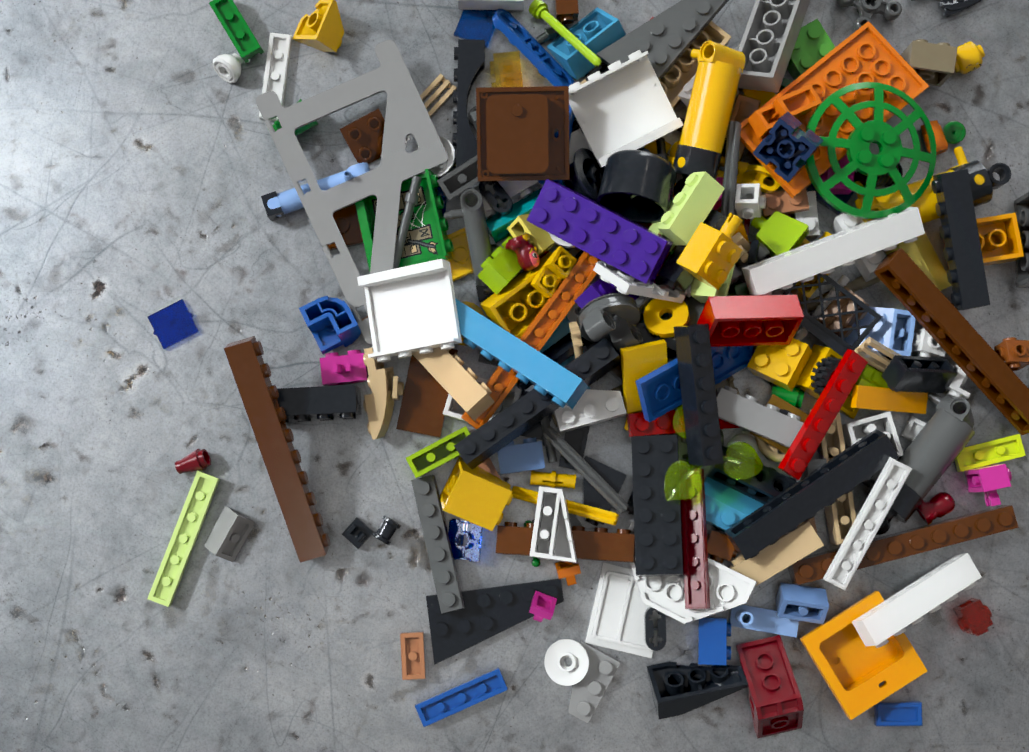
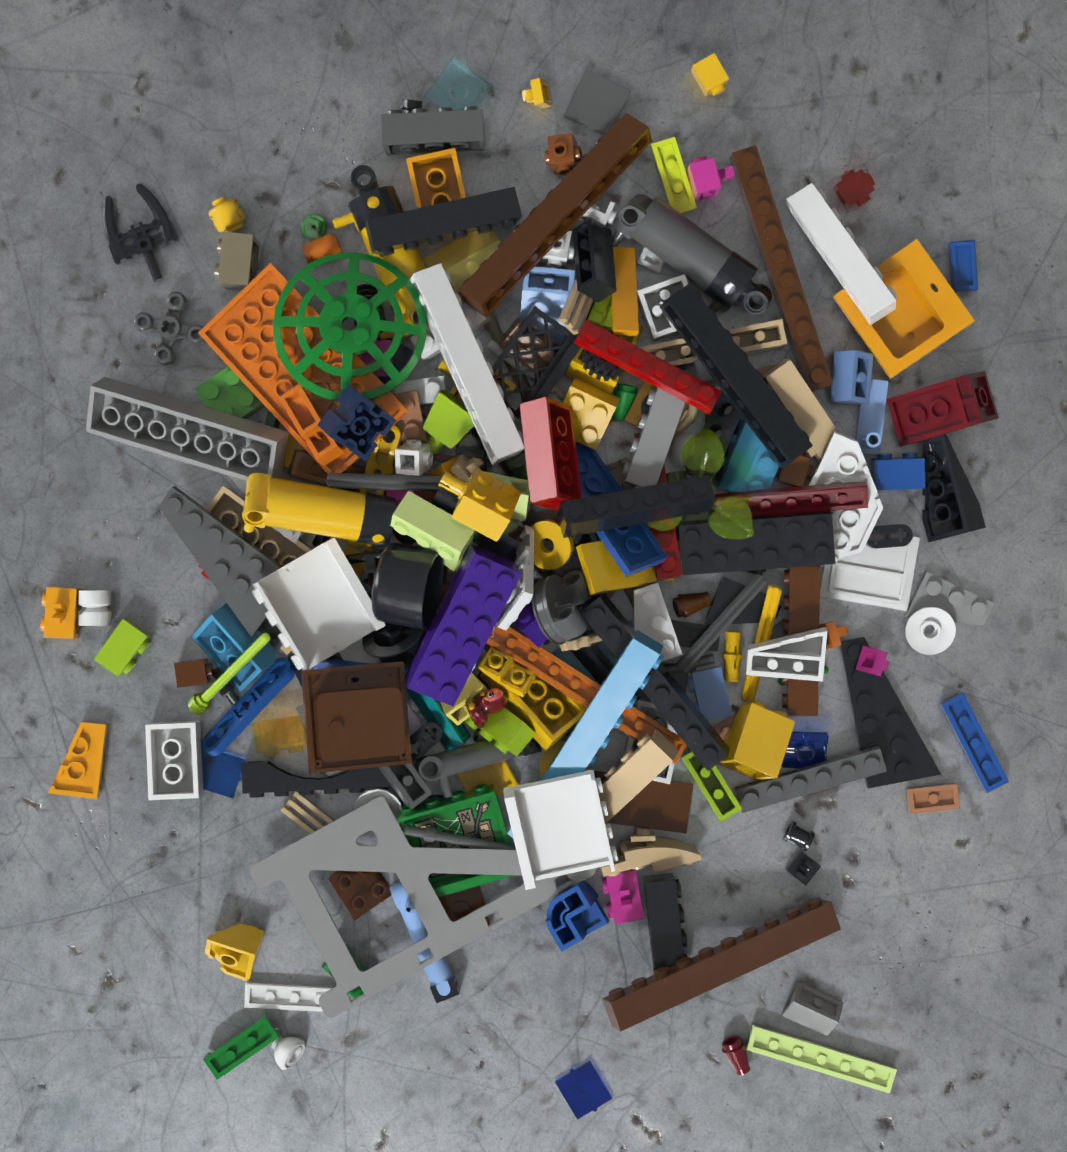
camera: 95 degrees left, 5 degrees up
white tile [823,457,912,590] -> none
dark red animal [917,492,955,525] -> none
none -> reddish brown cone [672,591,711,618]

